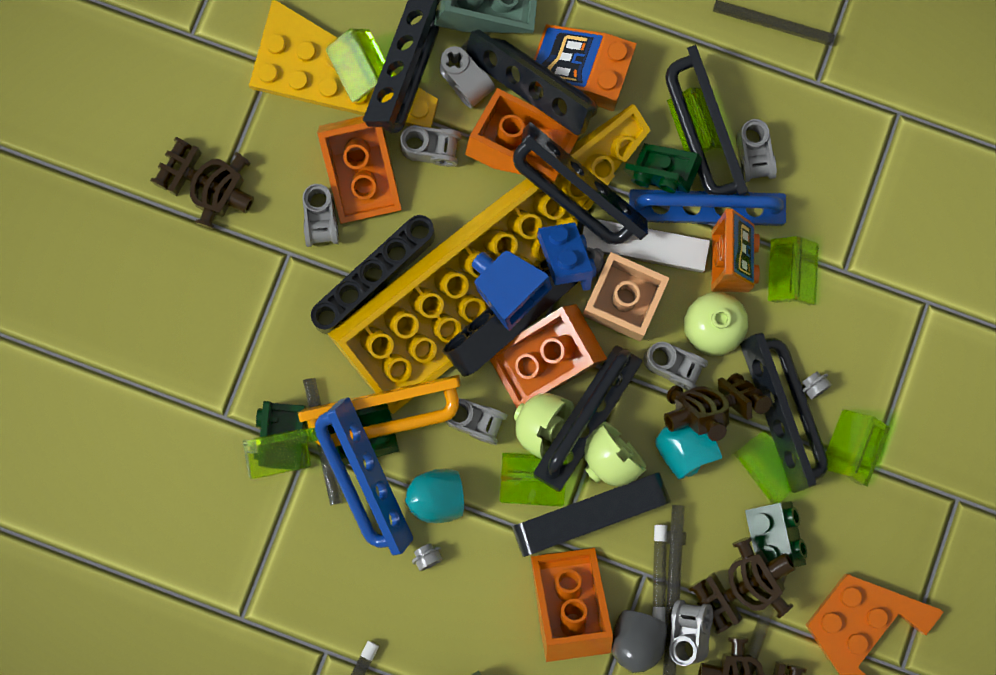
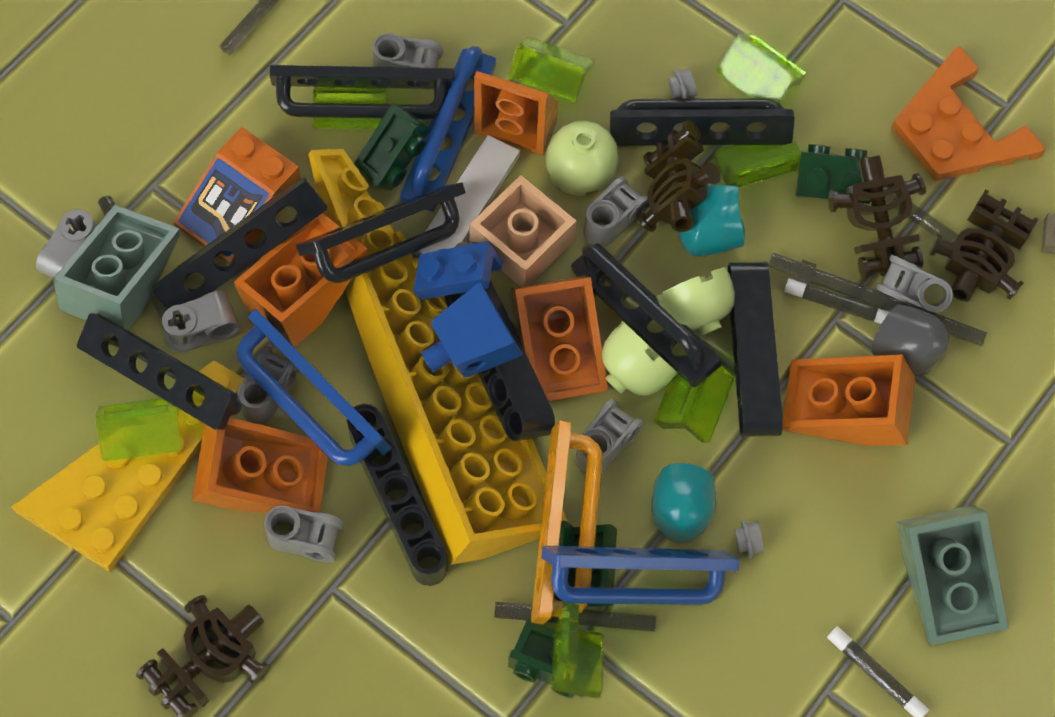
camera: 70 degrees left, 15 degrees down
none -> blue piece [237,309,392,466]

